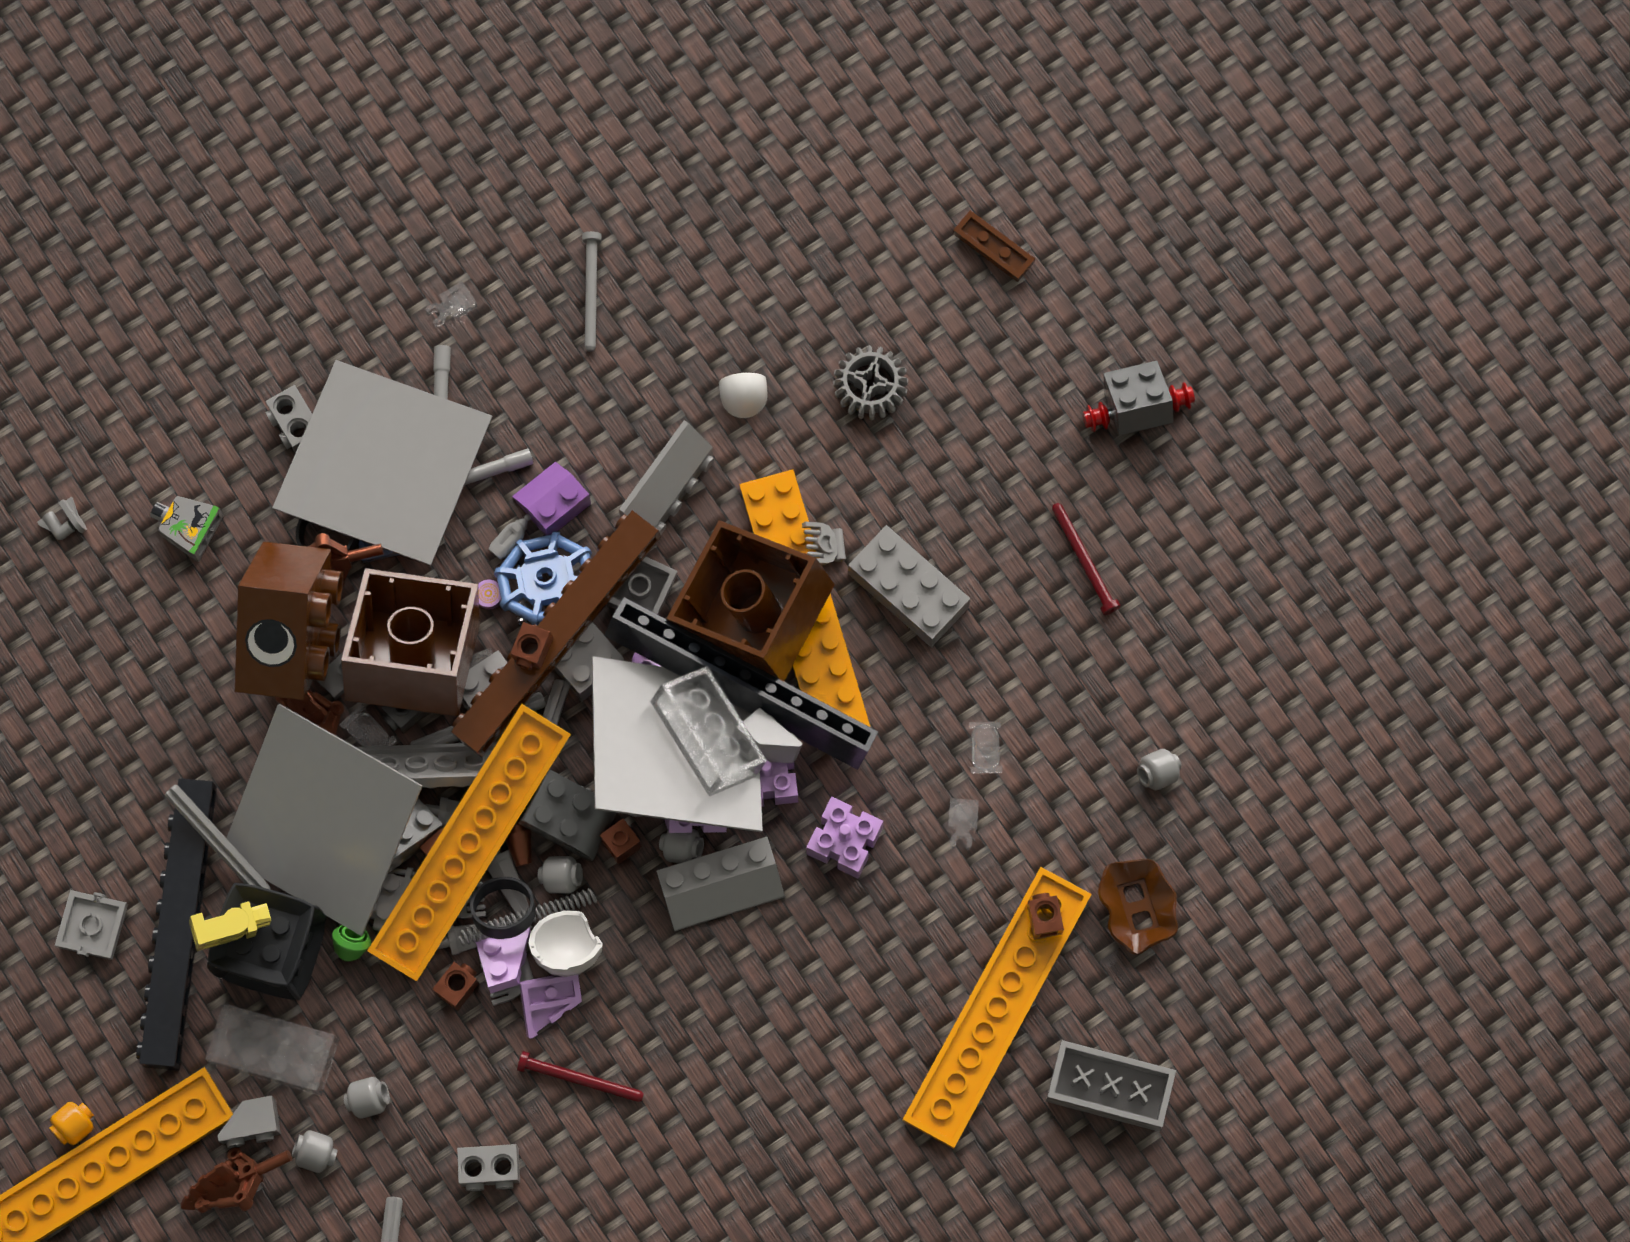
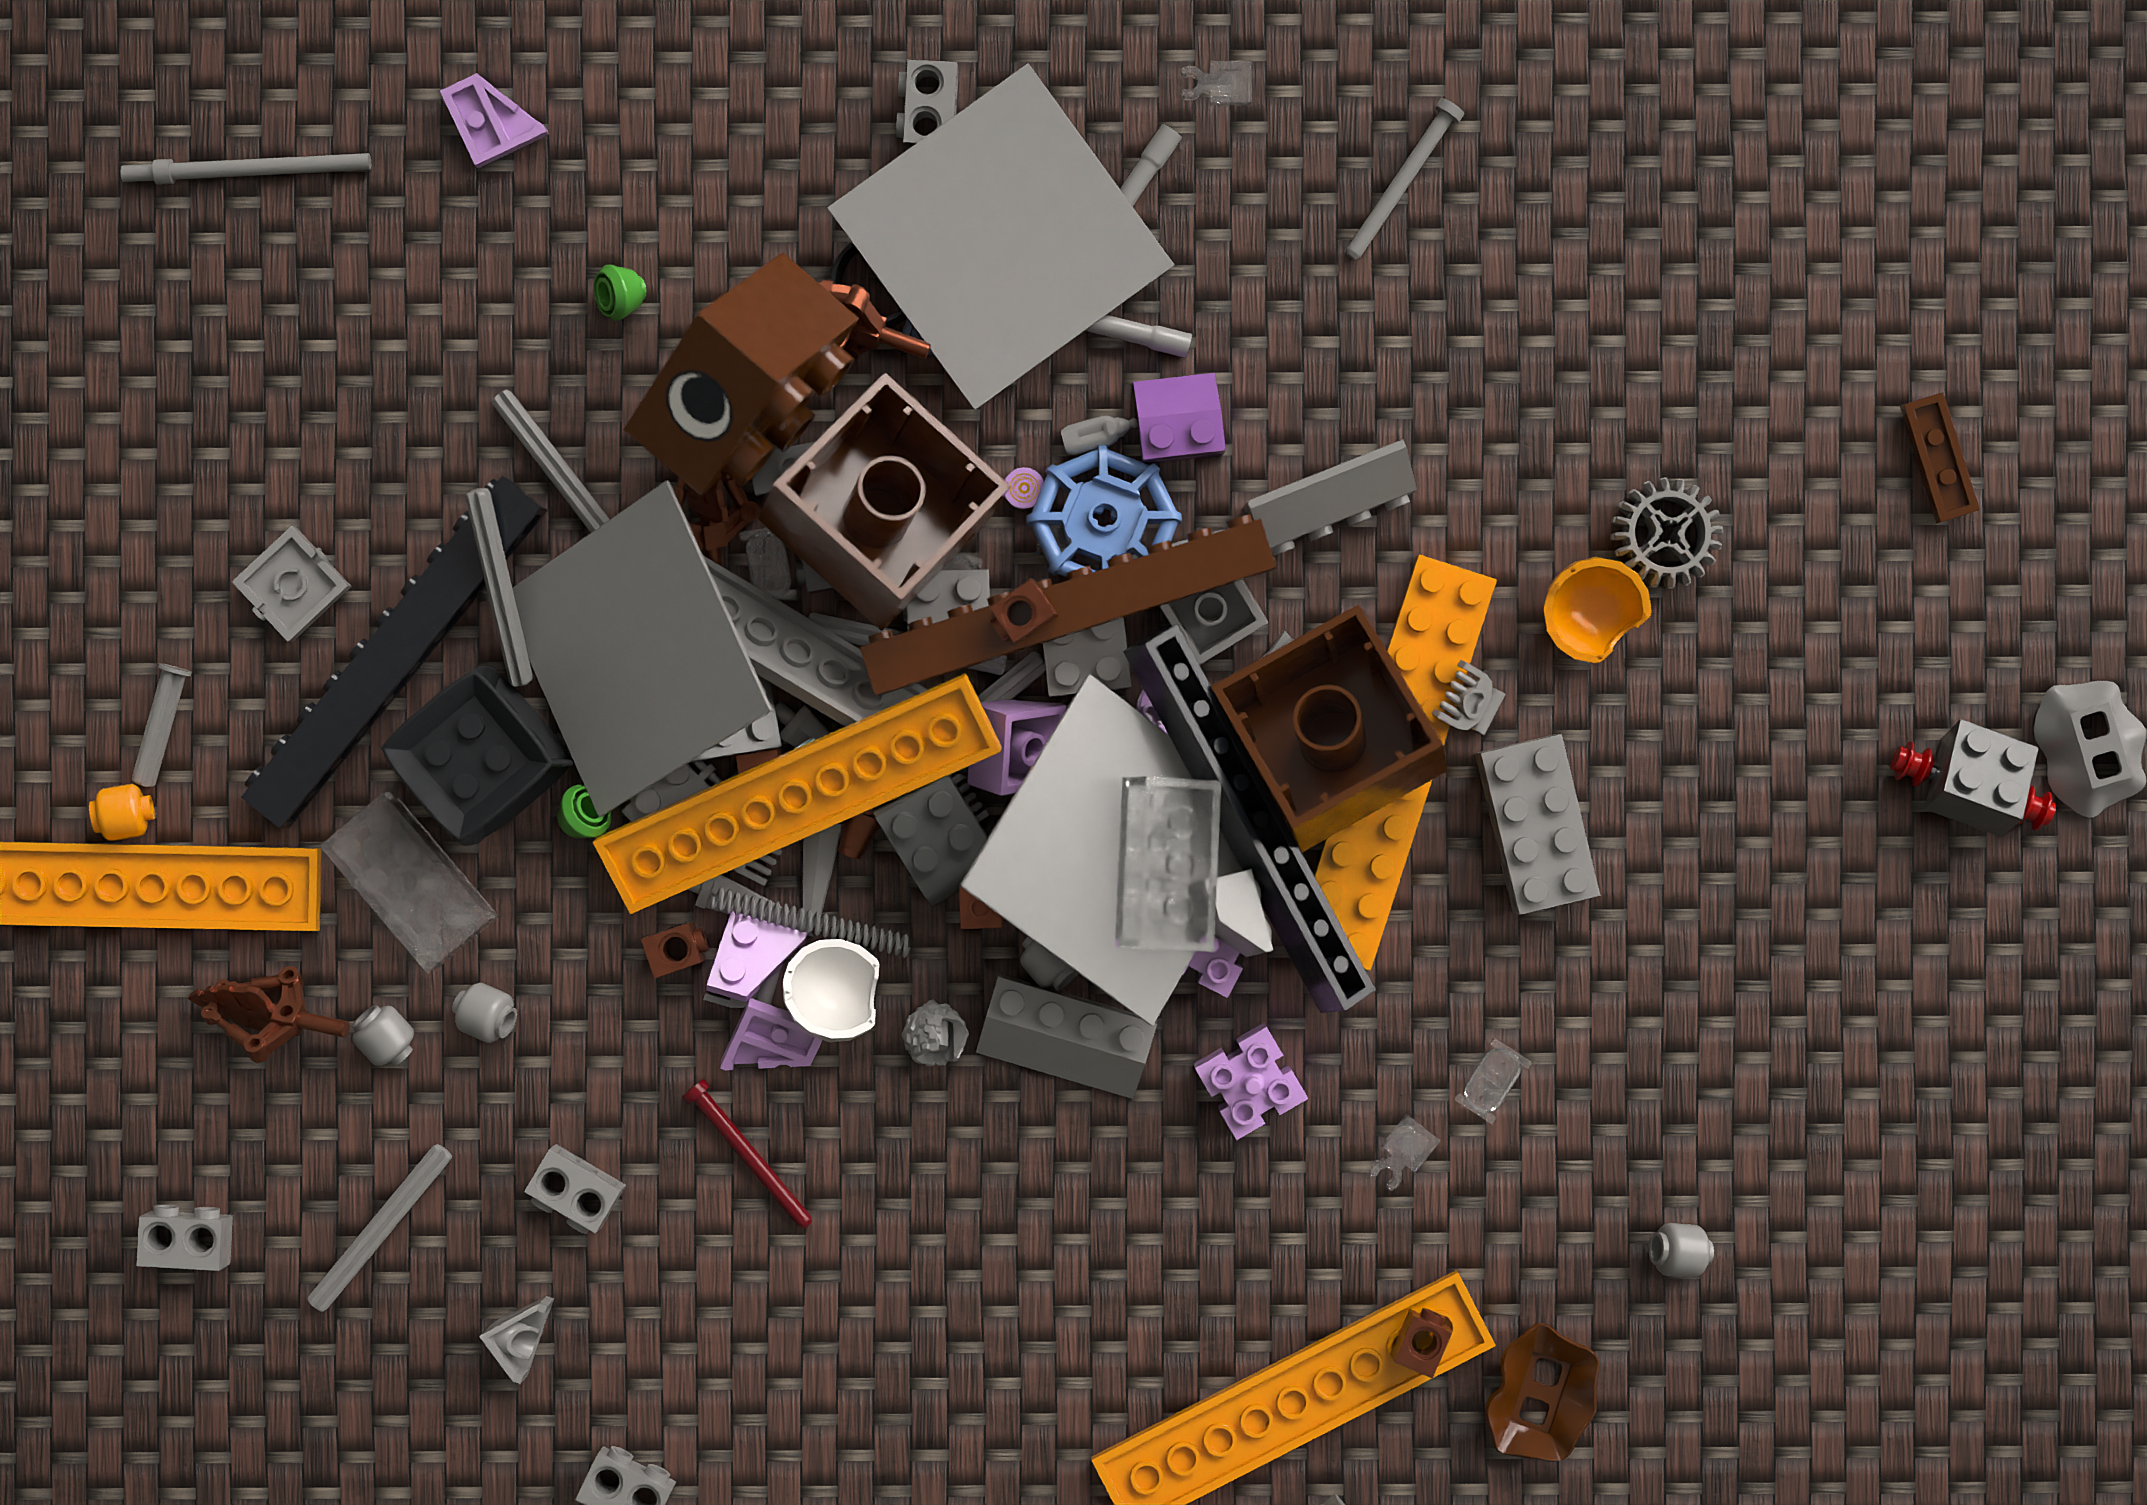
camera: 30 degrees right, 15 degrees up
light grey piece [37,497,87,540] -> none
light grey torso [150,496,224,562] -> none
light yellow hips [189,902,271,951] -> none
light grey slope [218,1096,281,1148] -> none
black tyre [470,877,536,939] -> none
light grey head [538,856,583,893] -> none
white helmet [719,373,767,418] -> none
dark red bar [1052,503,1121,615] -> none
none -> light grey axle [132,663,192,787]
none -> lavender wing [440,73,549,168]
none -> light grey axle [492,389,610,533]
none -> bright green cone [594,264,646,321]
none -> light grey piece [901,1000,969,1066]
none -> lavender slope [968,699,1067,795]
none -> light orange cylinder [1544,557,1652,663]
none -> light grey piece [2034,681,2146,818]

